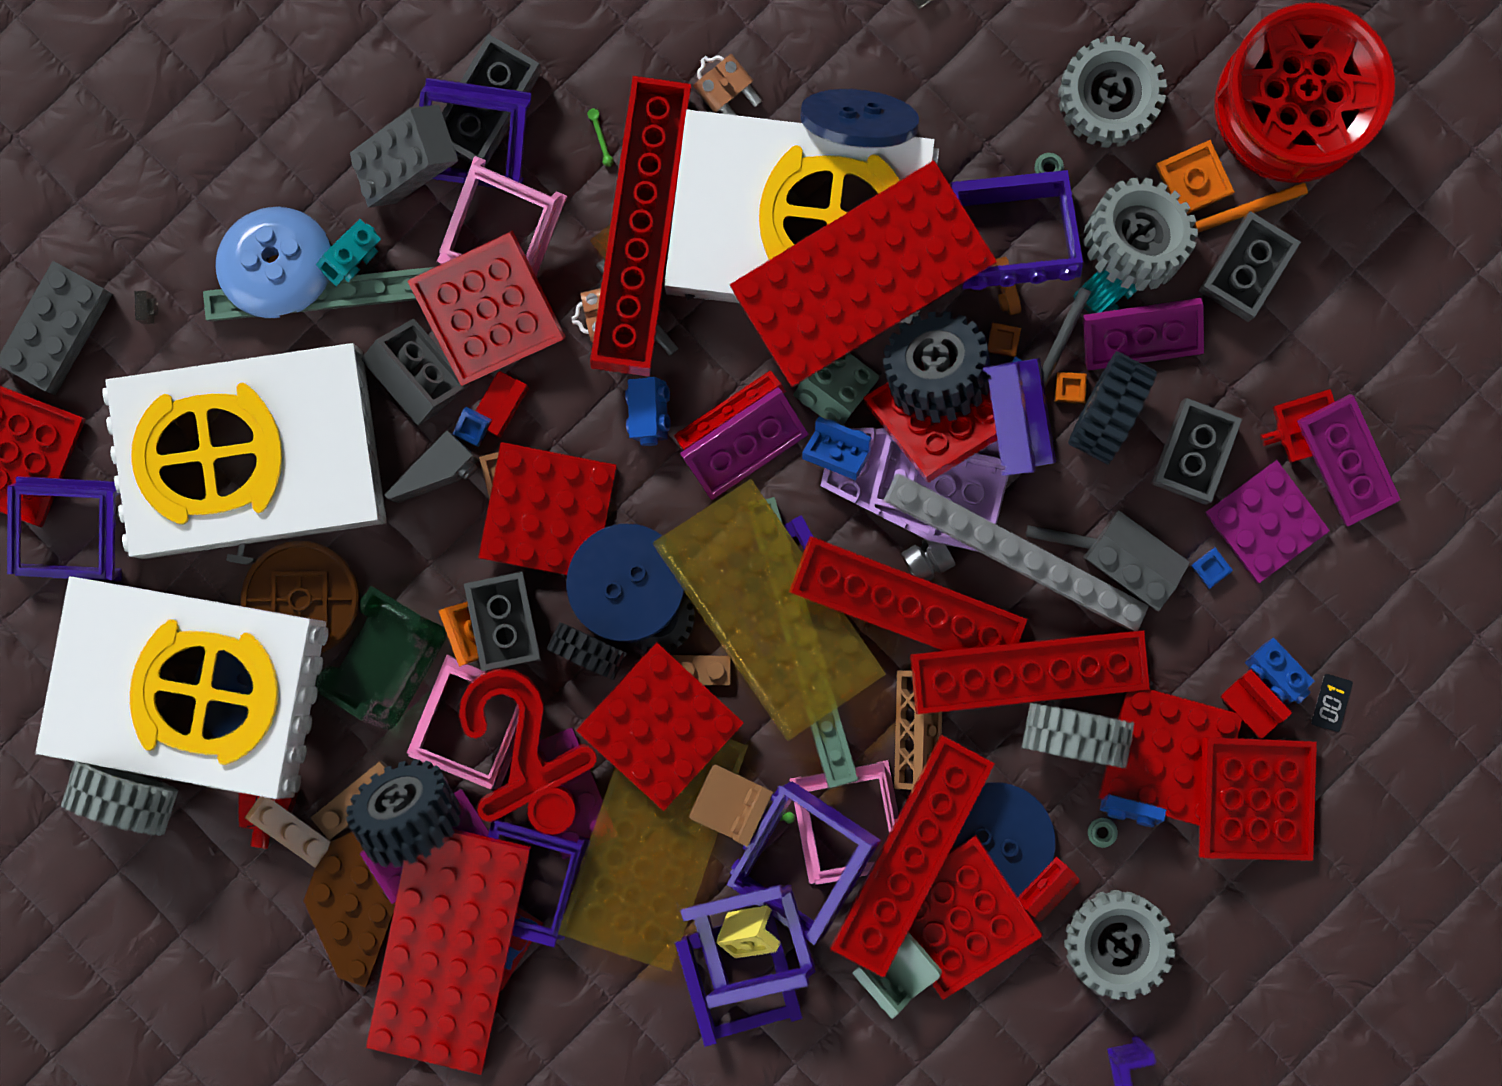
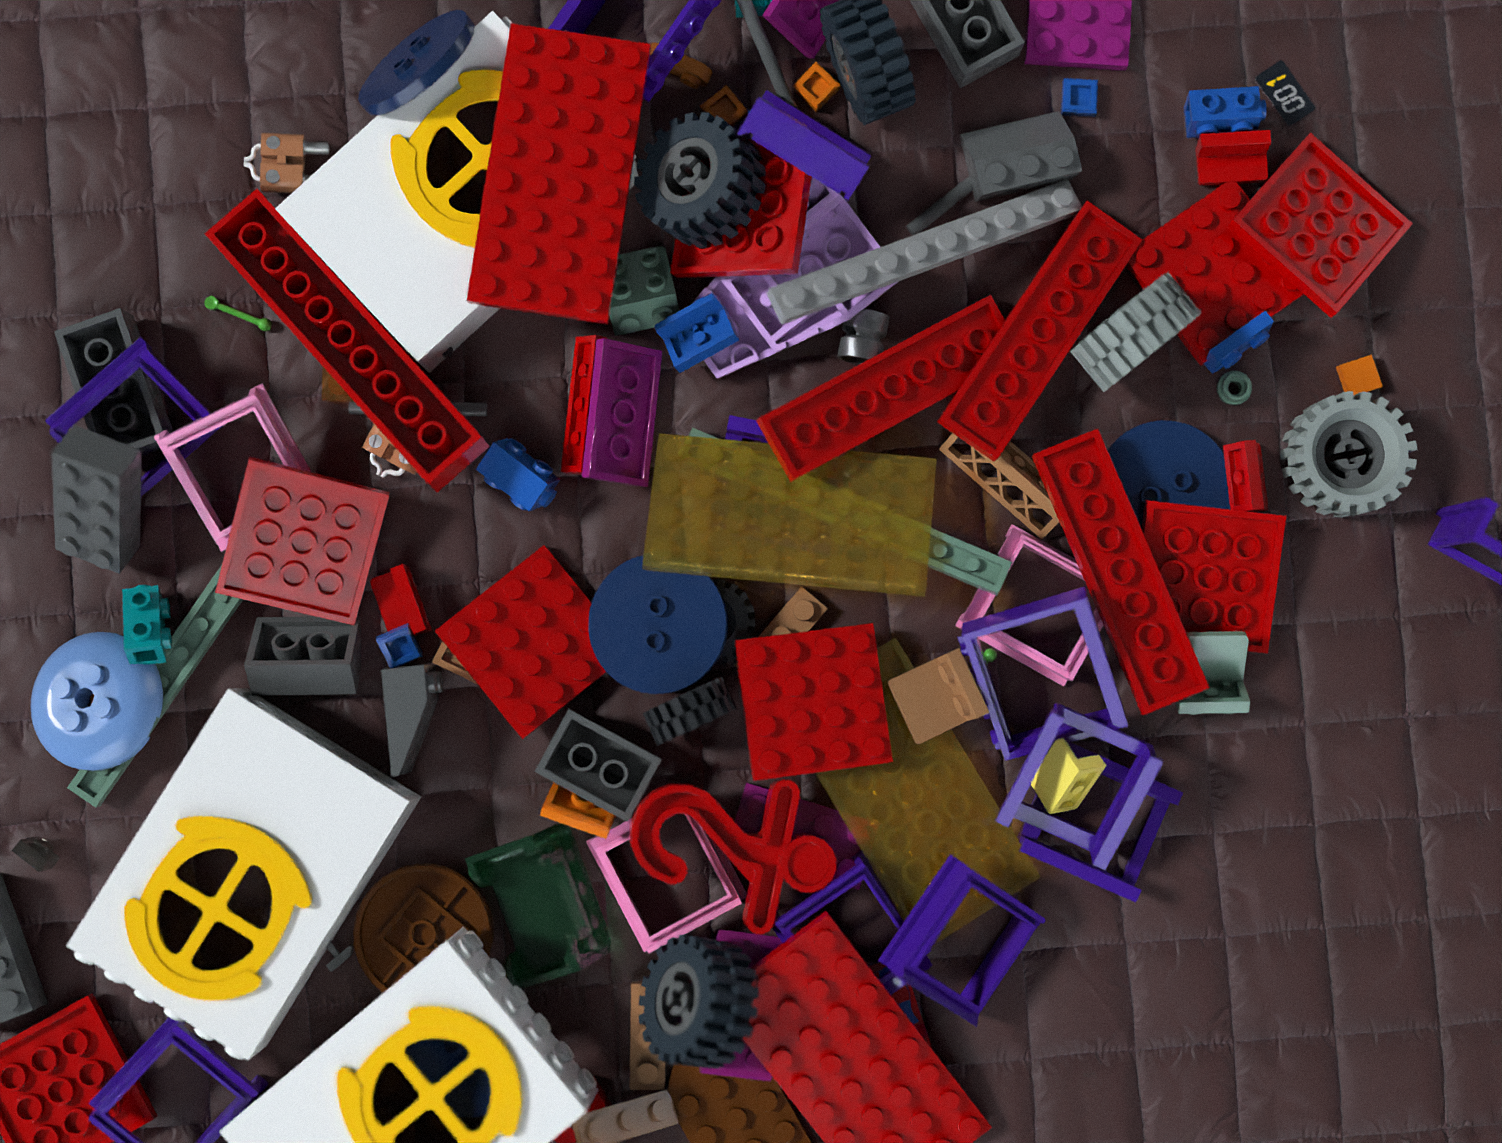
camera: 60 degrees left, 0 degrees up
none -> dark purple piece [879,854,1046,1027]
none -> orange tile [1336,355,1383,395]

